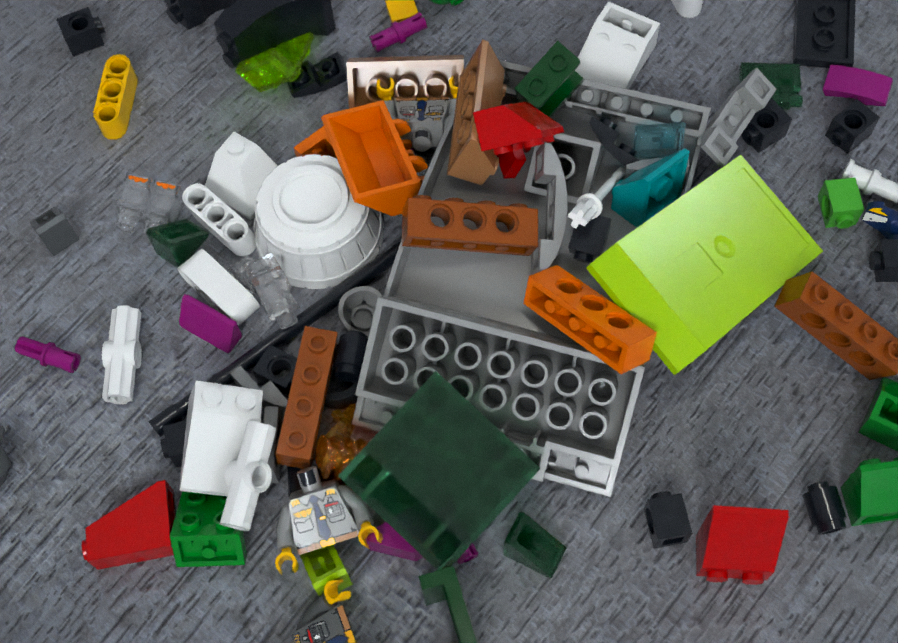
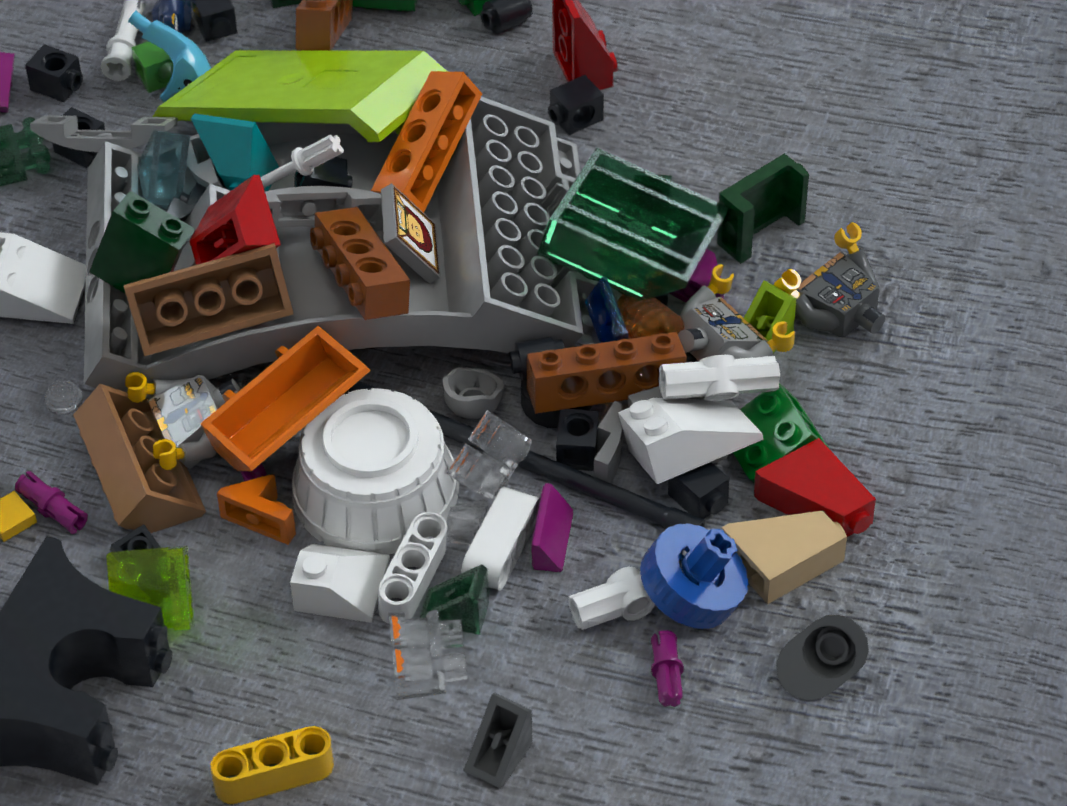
camera: 115 degrees left, 15 degrees down
none -> medium azure animal [128,11,211,102]
none -> tile [381,183,440,283]
none -> clear blue slope [584,277,629,343]
none -> blue piece [640,523,749,629]
none -> tan slope [721,511,847,604]

